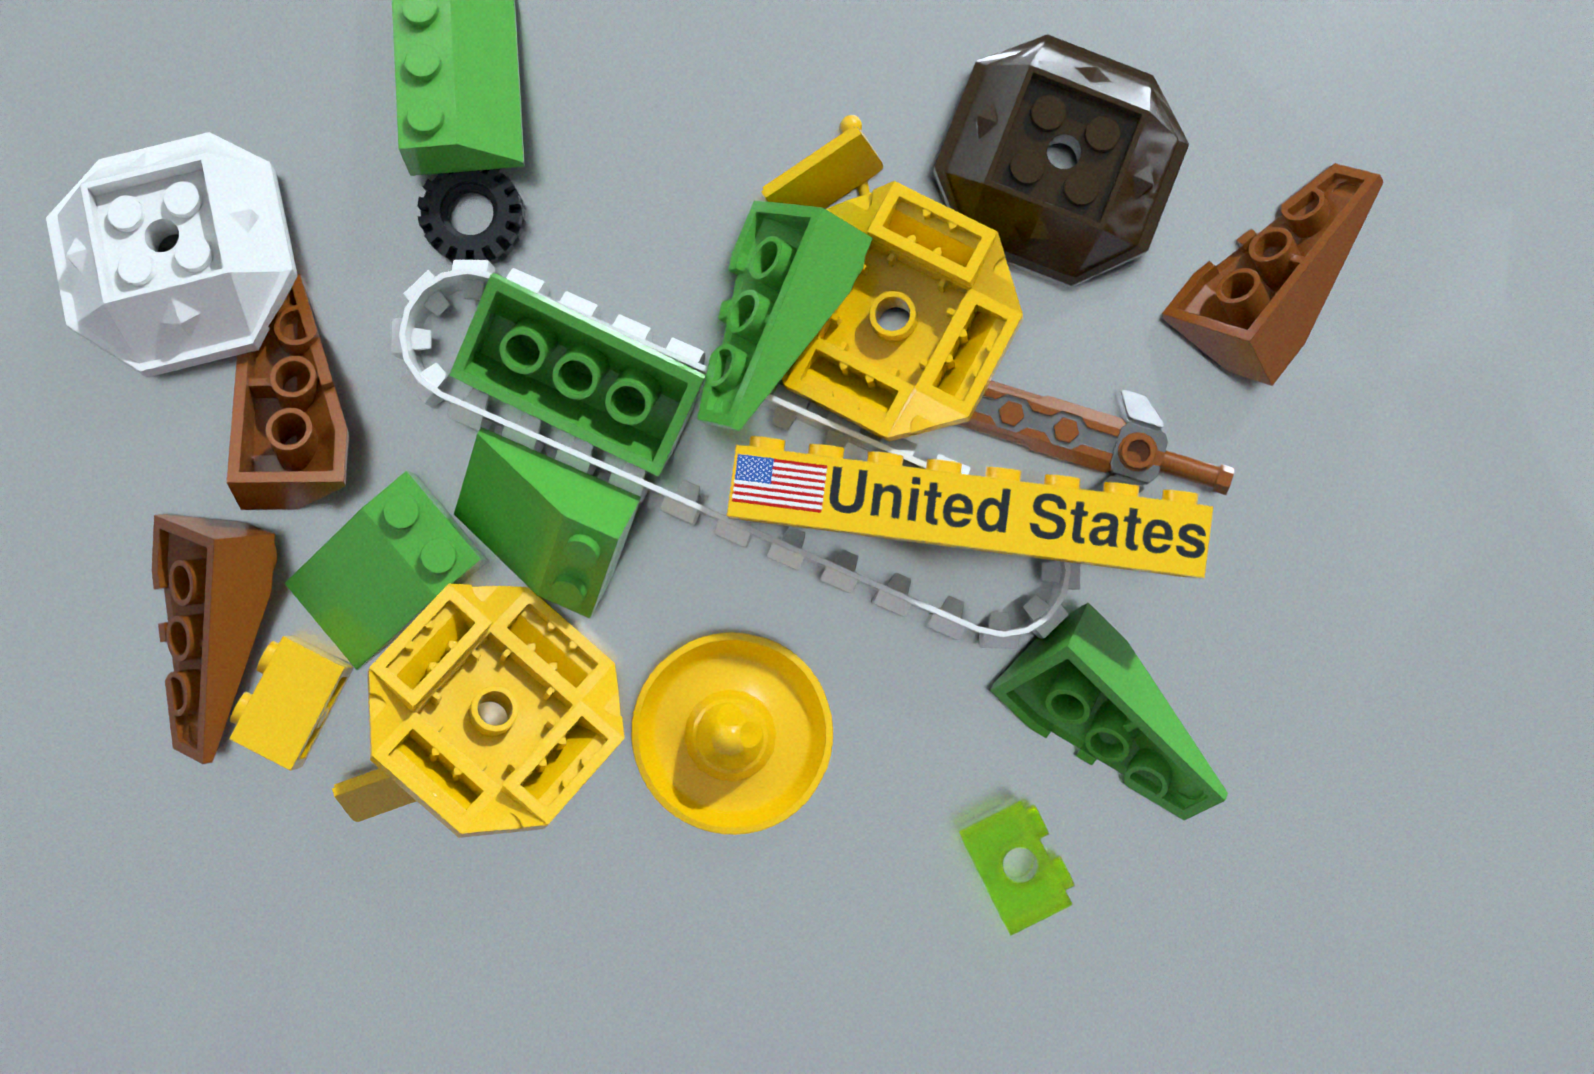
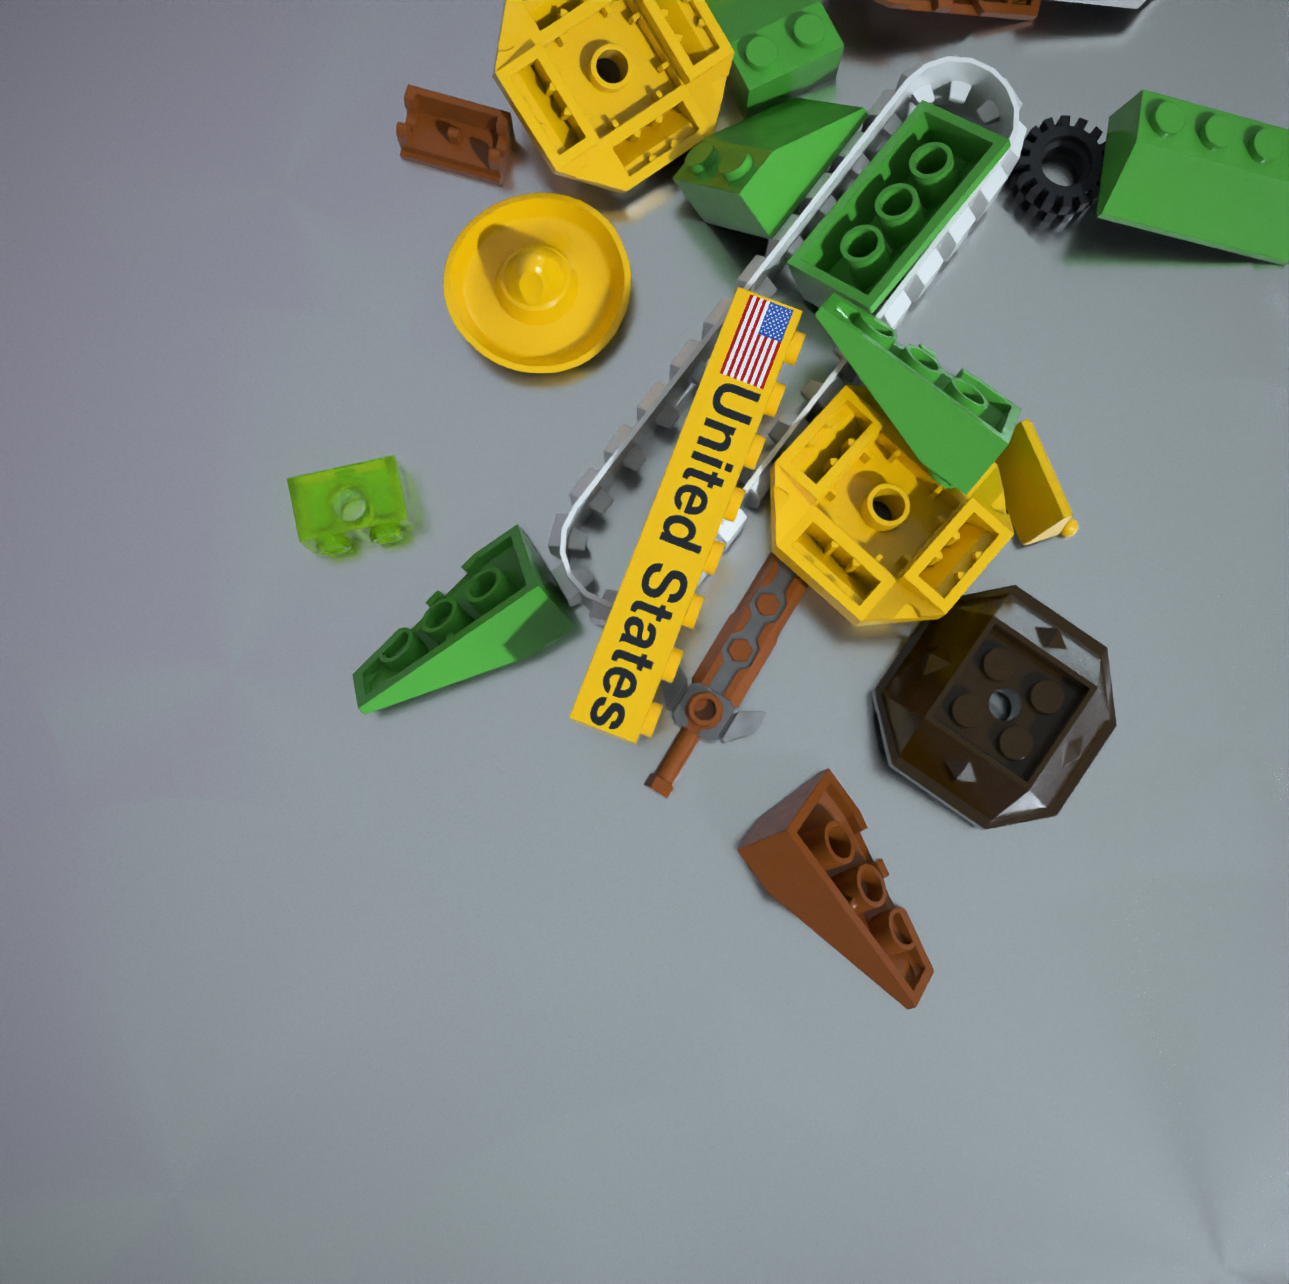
camera: 100 degrees right, 5 degrees down
none -> dark orange hinge [396,84,515,186]

